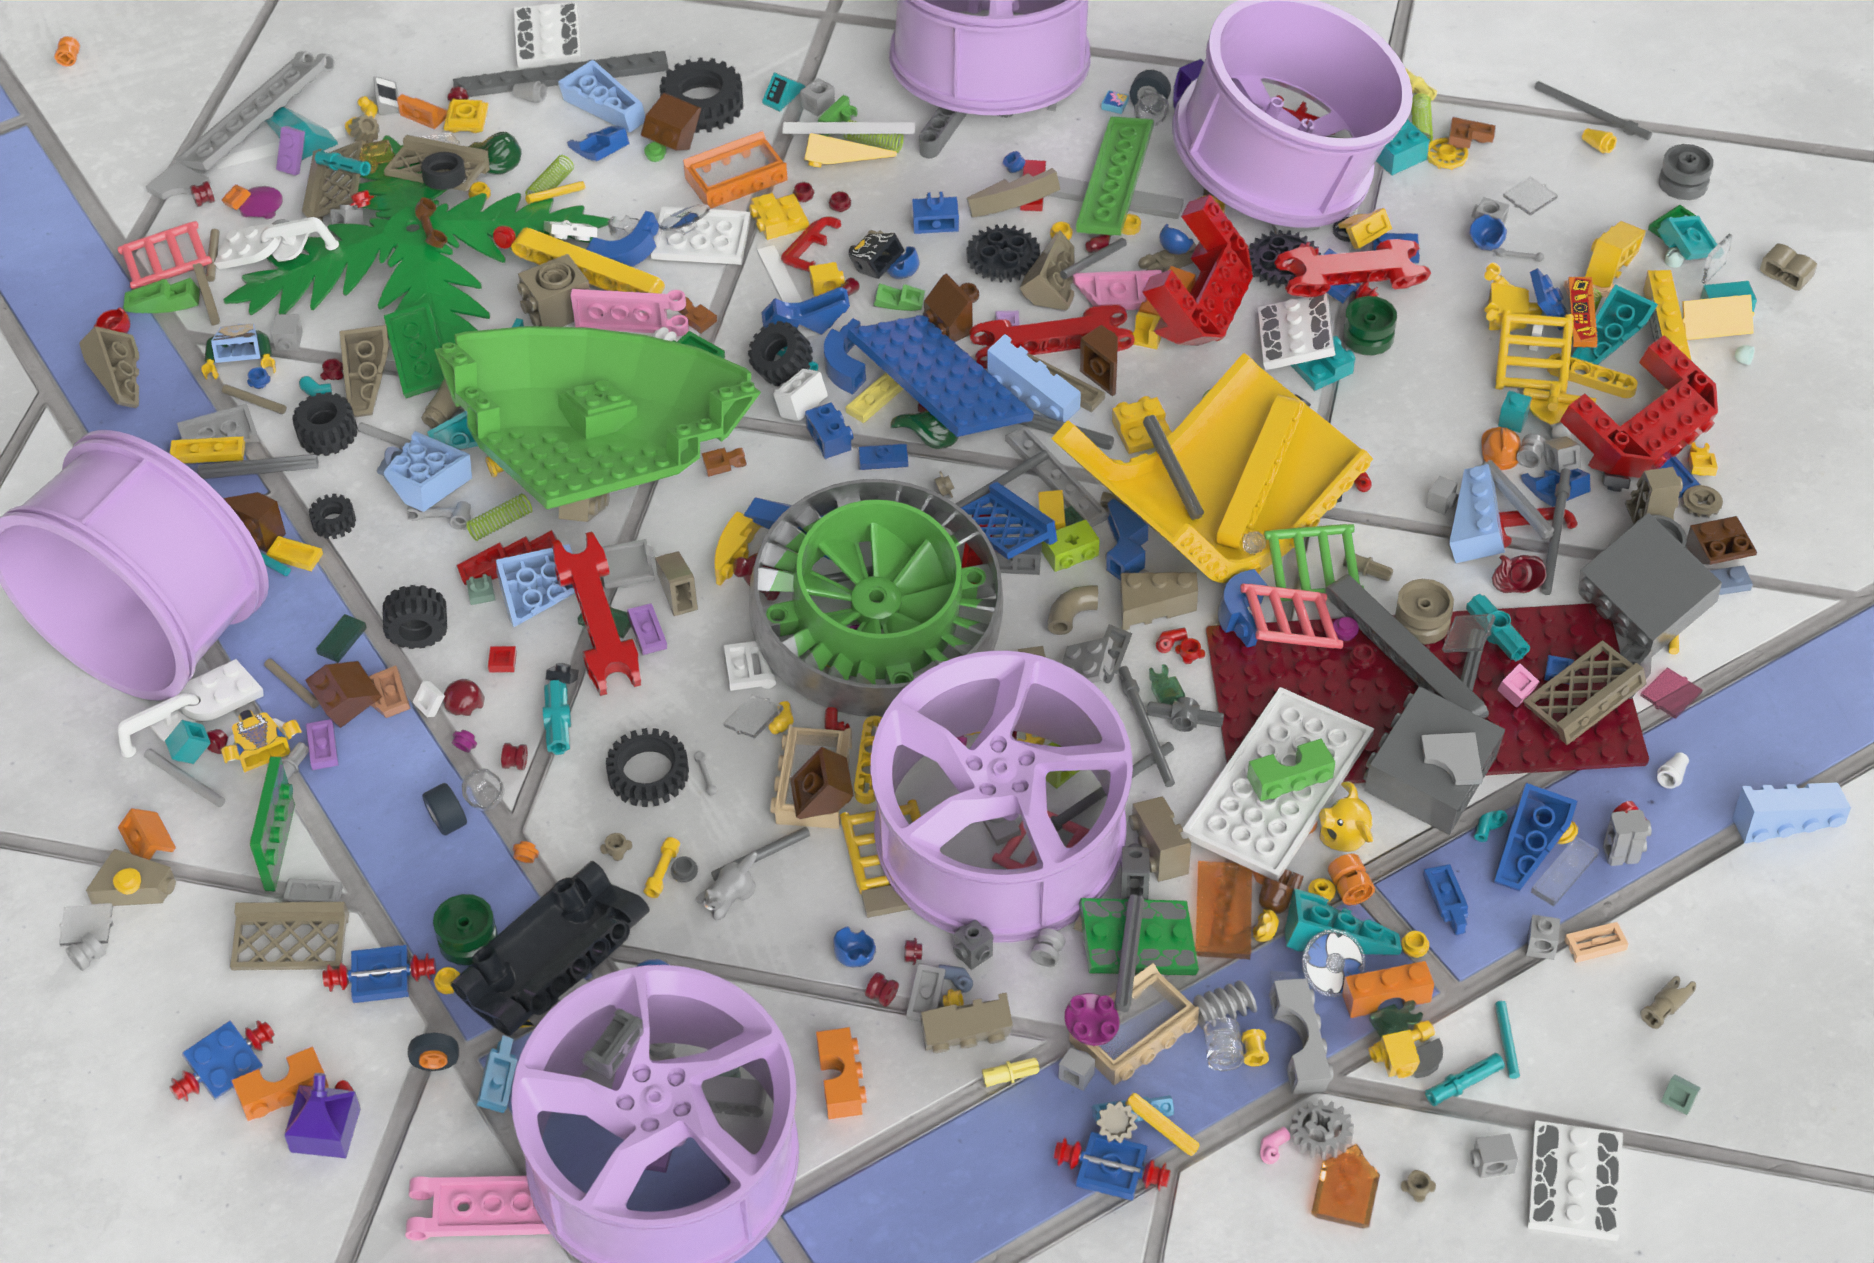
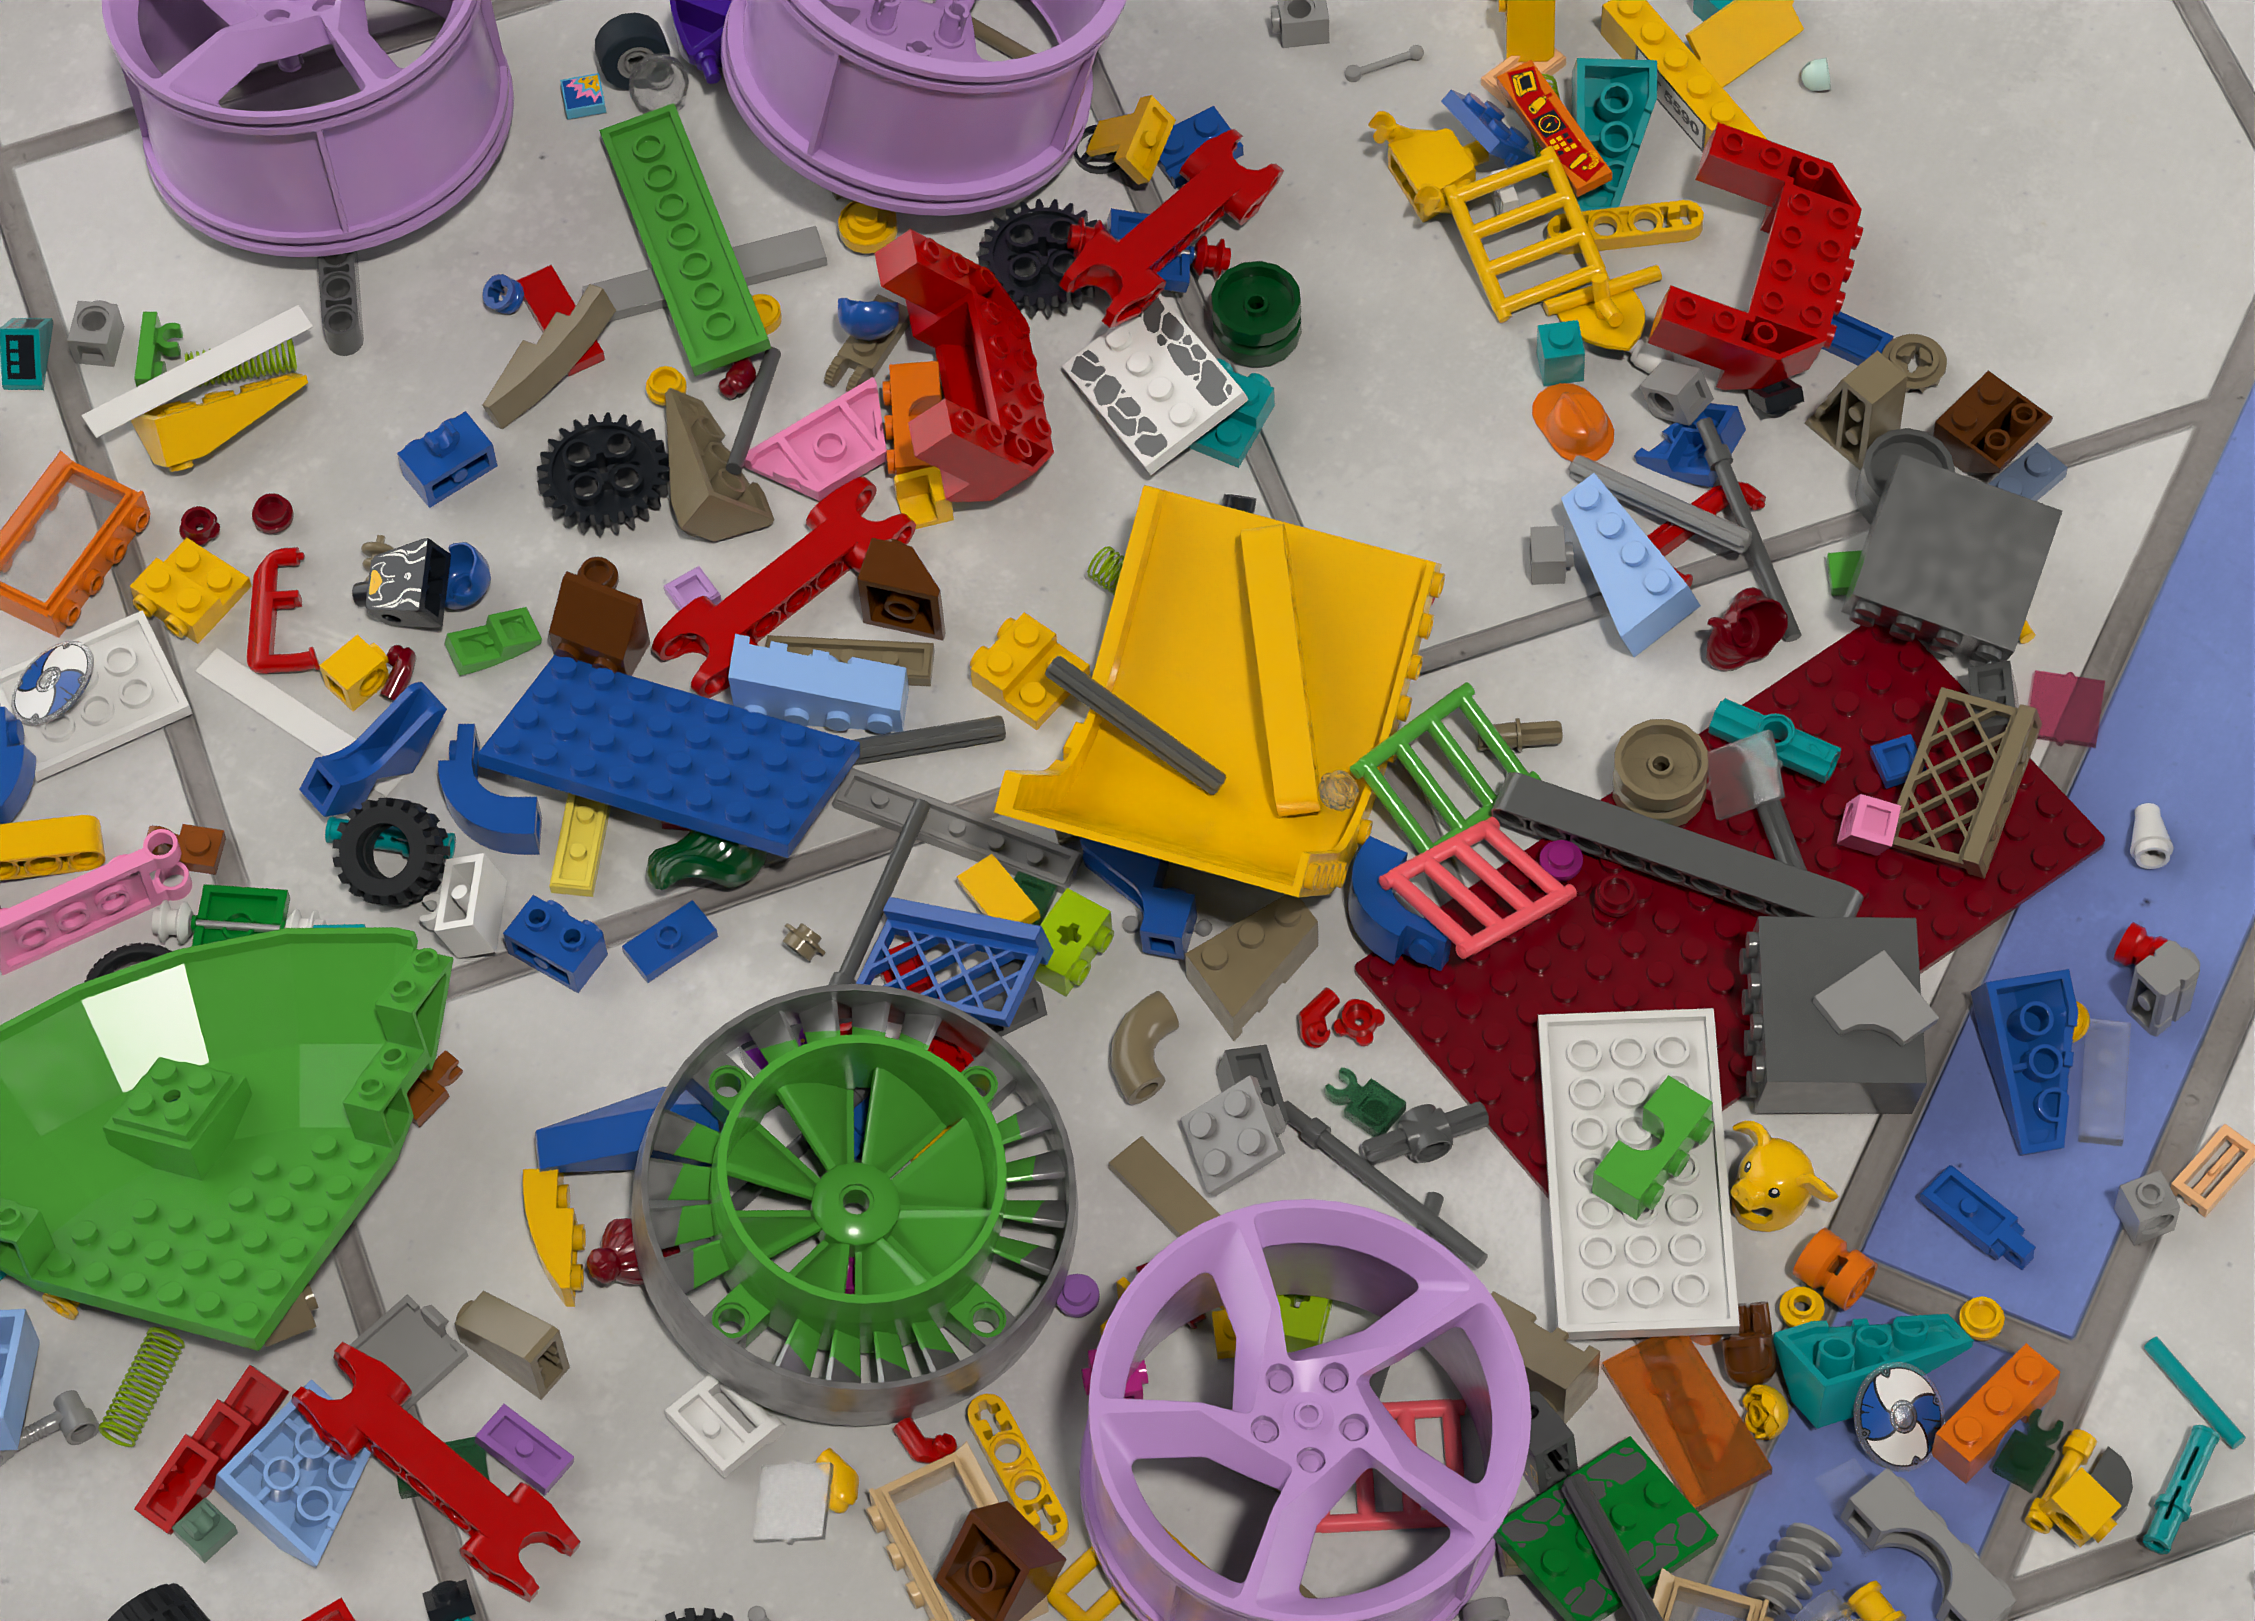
camera: 30 degrees left, 10 degrees up
blue hair [1469,214,1507,251] -> none
teal arm [1474,810,1508,842] -> none
light grey wheel [1516,434,1545,468] -> none
yellow plate [1688,442,1718,476] -> none

